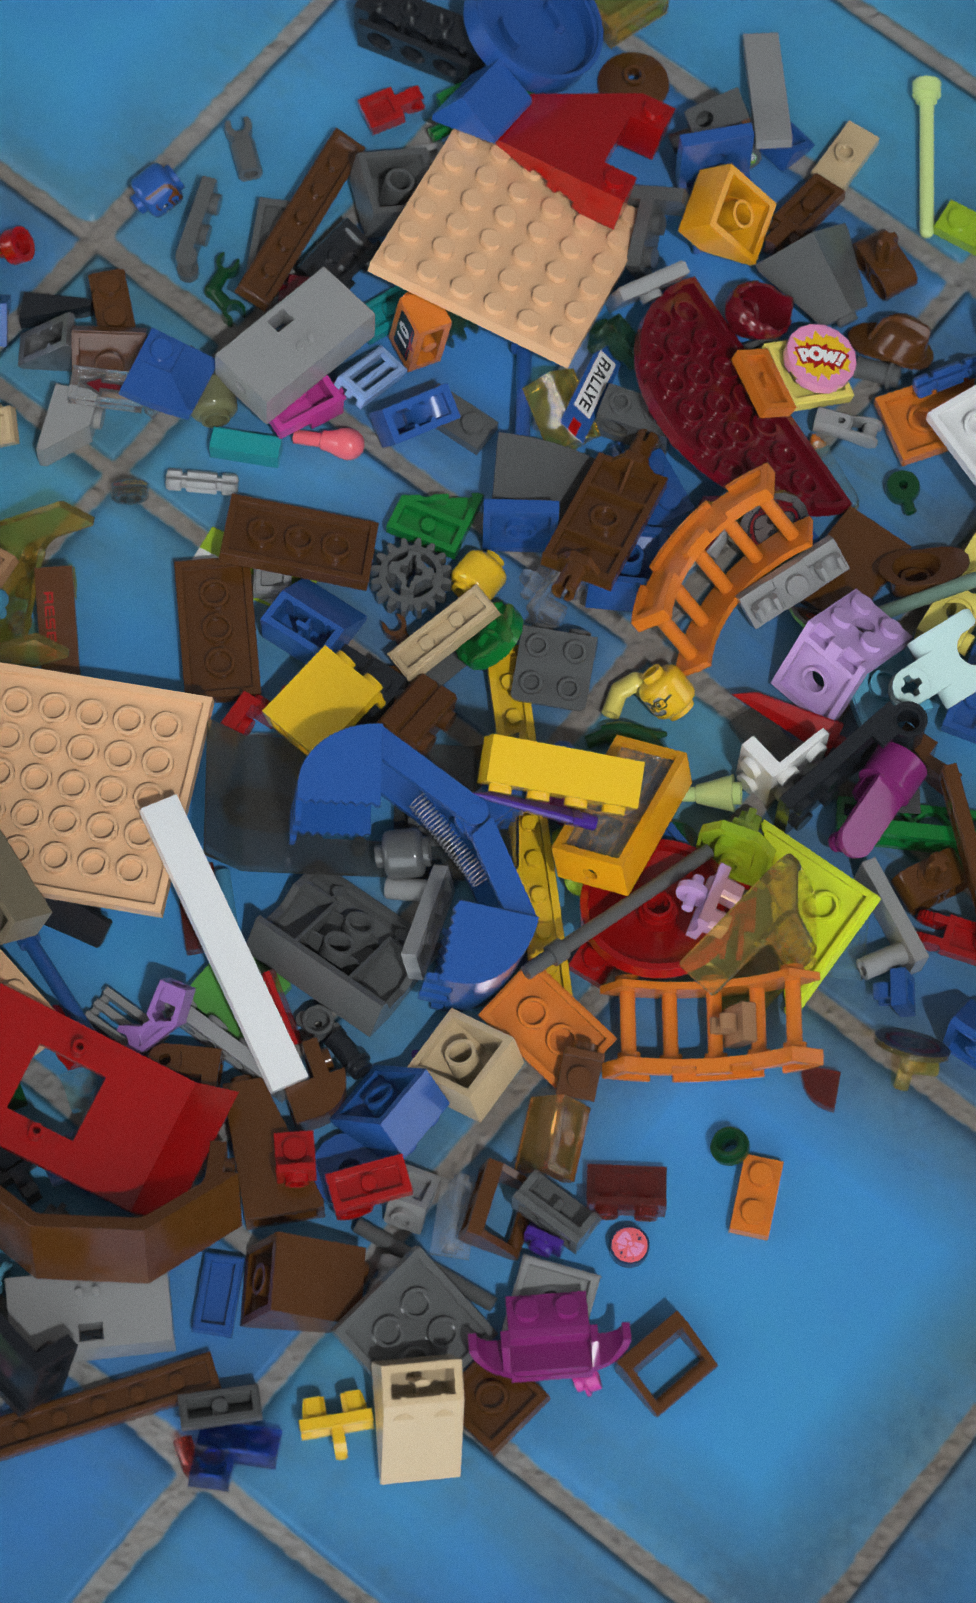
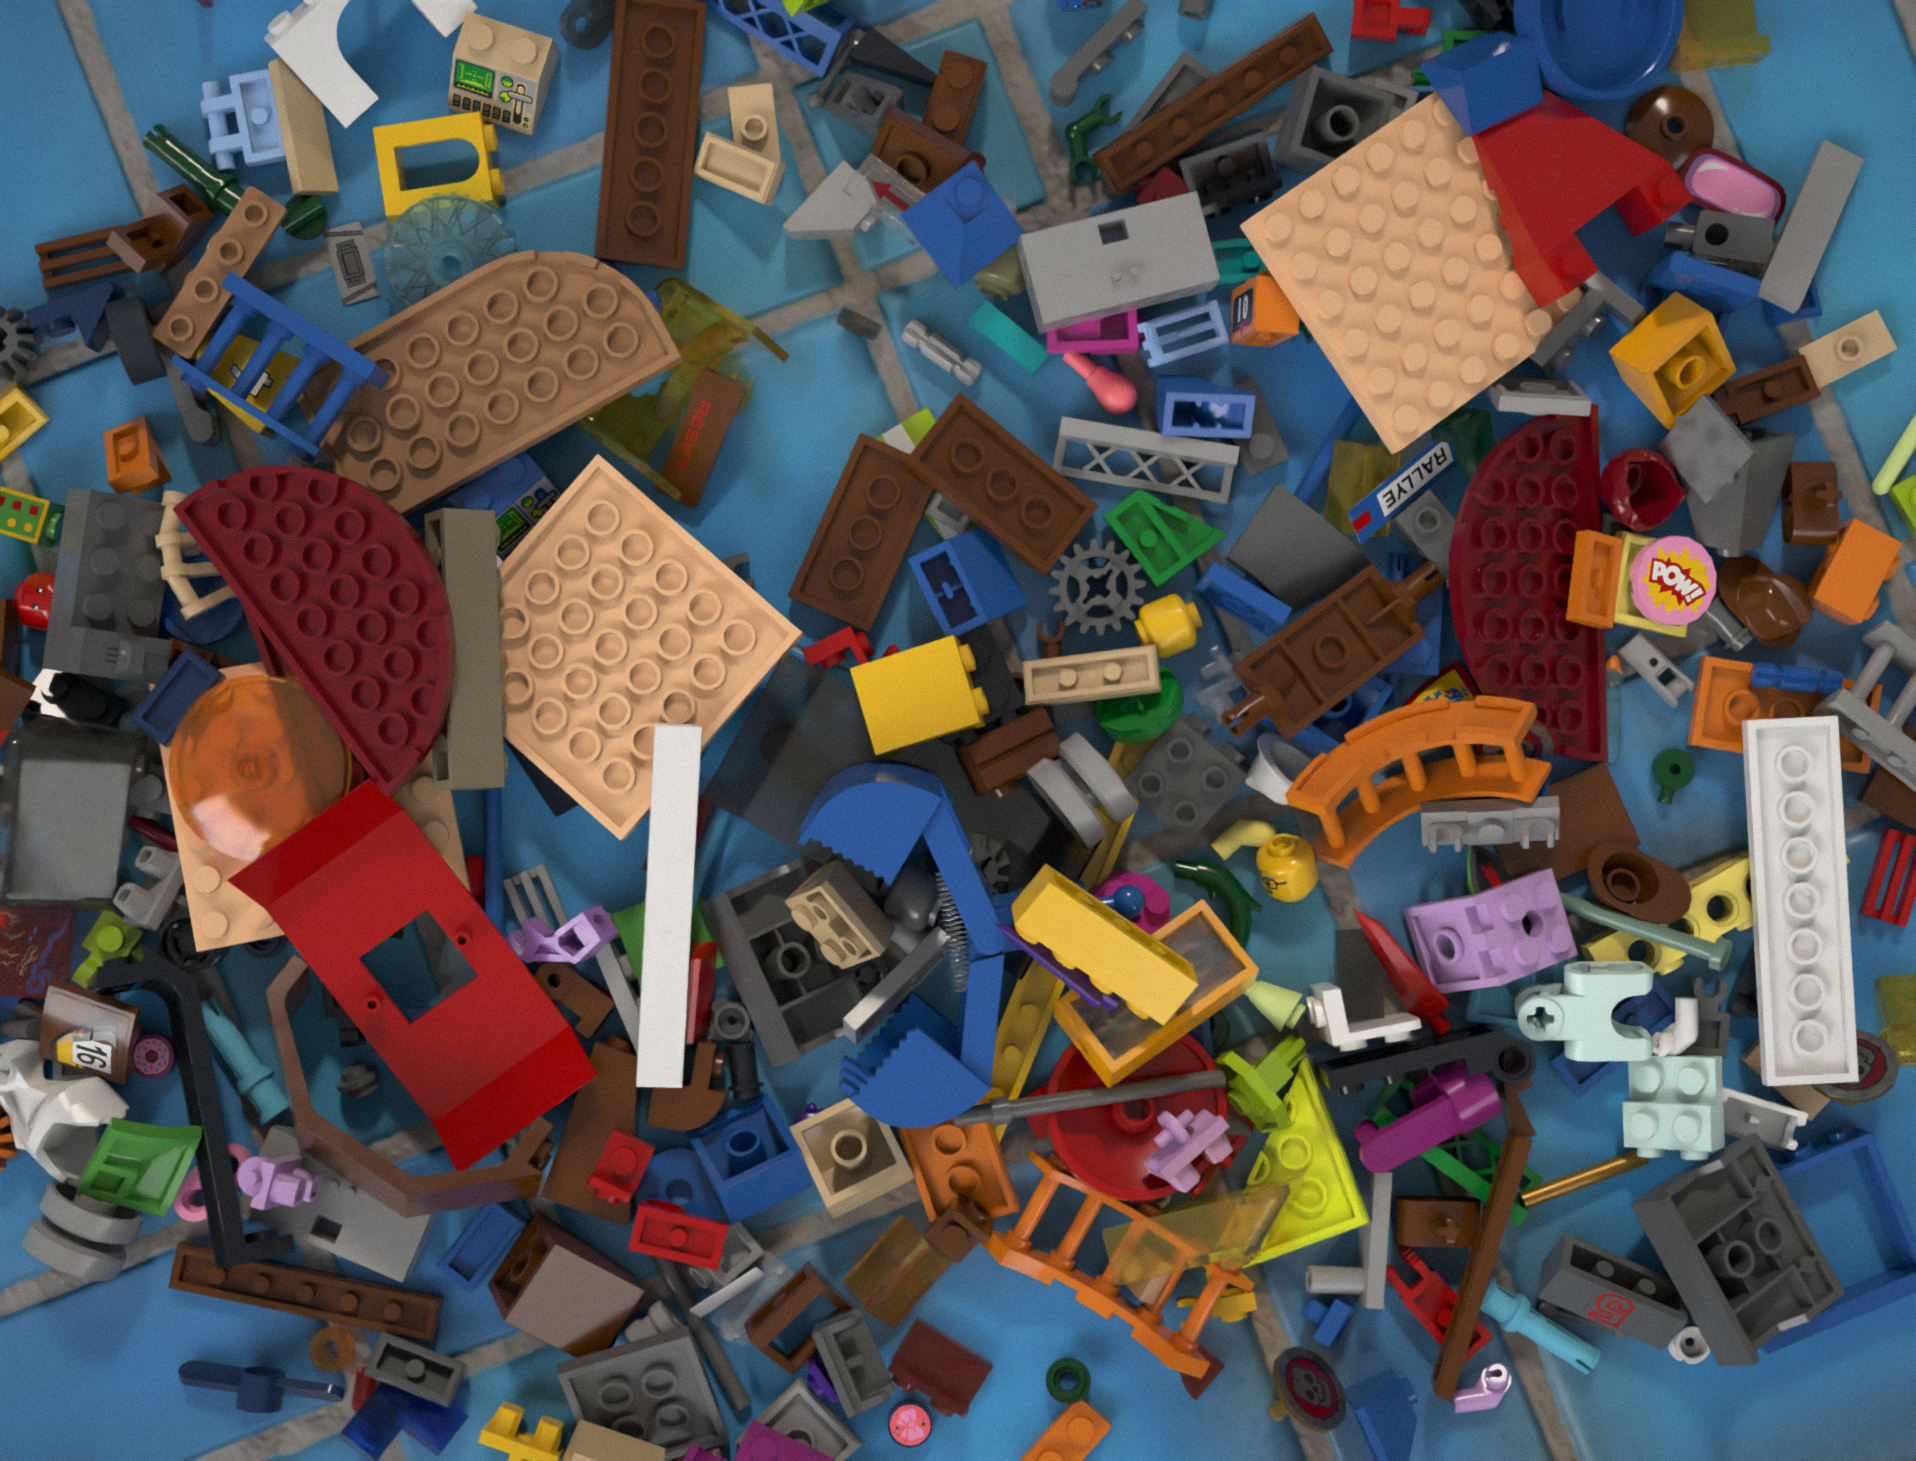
camera: 30 degrees right, 20 degrees up
none -> dark blue piece [178,1360,345,1413]
none -> lavender hips [237,1154,322,1210]
none -> clear orange plate [309,1326,355,1372]
none -> white sticker [689,1267,767,1317]
none -> tan slope [784,859,896,969]
none -> dark grey hinge [806,29,864,109]
none -> light grey wheel [1025,732,1138,849]
none -> light grey fence [1053,416,1240,505]
none -> yellow plate [1175,1286,1257,1329]
none -> white piece [1245,733,1314,805]
none -> flat silver piece [1657,394,1758,504]
none -> sticker [1679,148,1786,228]
none -> orange brick [1806,518,1902,626]

